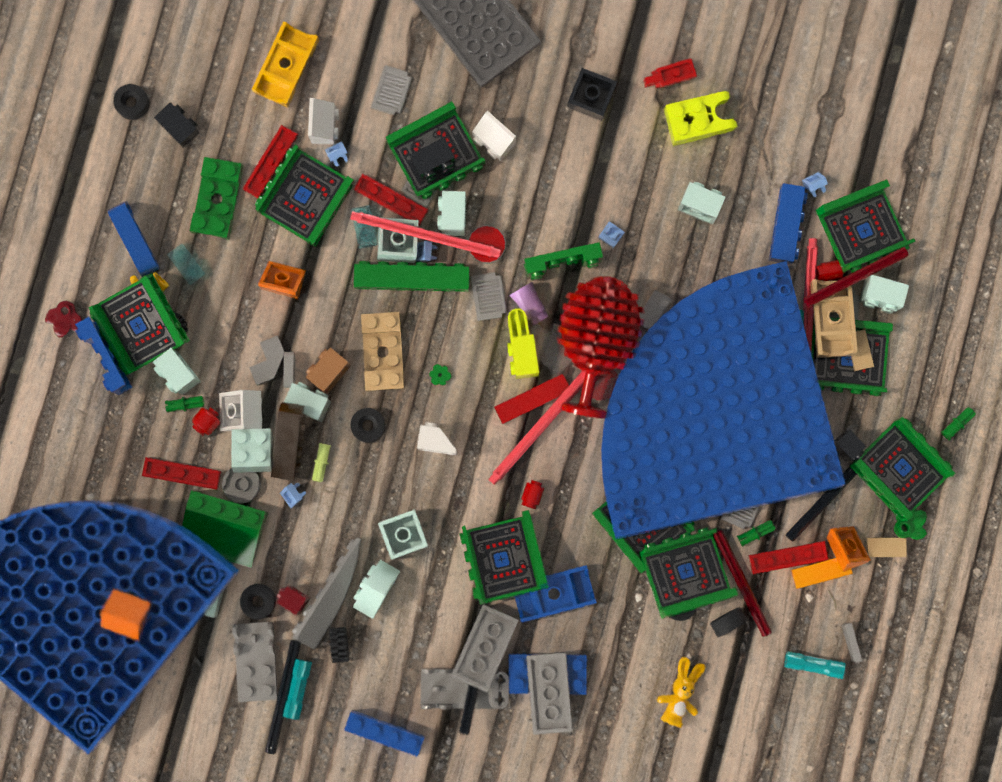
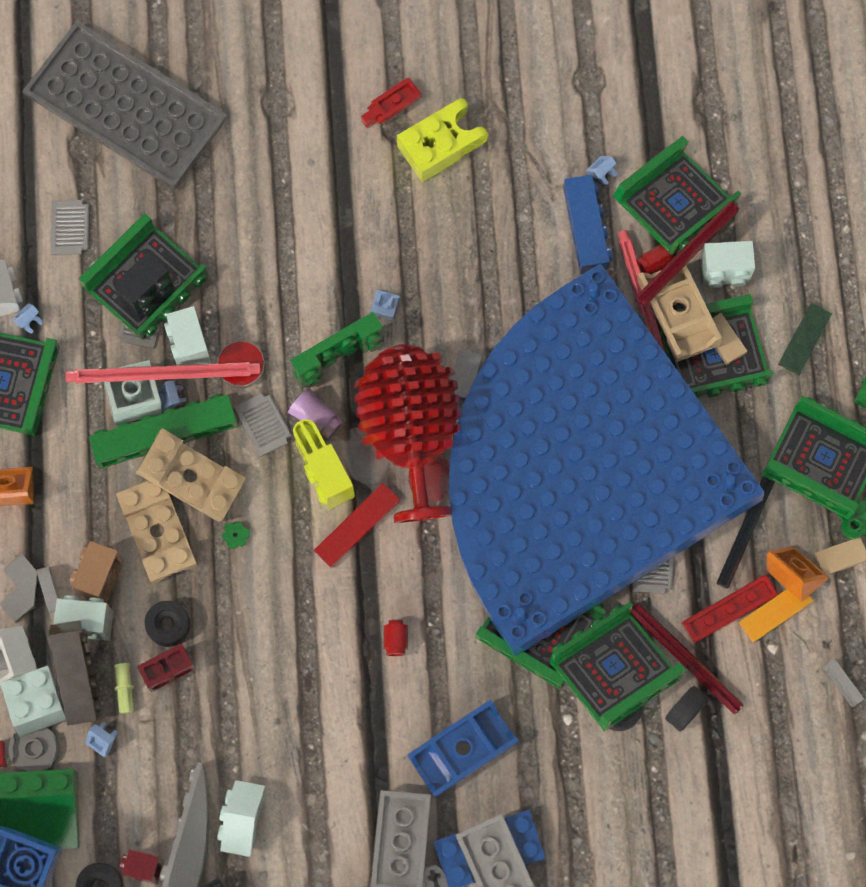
camera: 20 degrees left, 10 degrees down
clear light blue slope [351,205,377,249] -> none
red tile [353,173,429,227] -> none
light aqua brick [378,510,428,560] -> none
white slope [417,422,457,456] -> none
panel [459,510,548,604] -> none
white slope [472,111,516,161] -> none
coral piece [488,371,585,485] -> none
black brick [567,68,617,121] -> none
yellow animal [657,657,705,728] -> none
light aqua brick [678,182,725,225] -> none
green axle [737,520,775,547] -> none
teal axle [784,651,846,679] -> none
black brick [834,430,867,461] -> none
none -> tan piece [135,428,246,522]
none -> dark red brick [137,643,196,693]
none -> clear green tile [778,303,832,375]

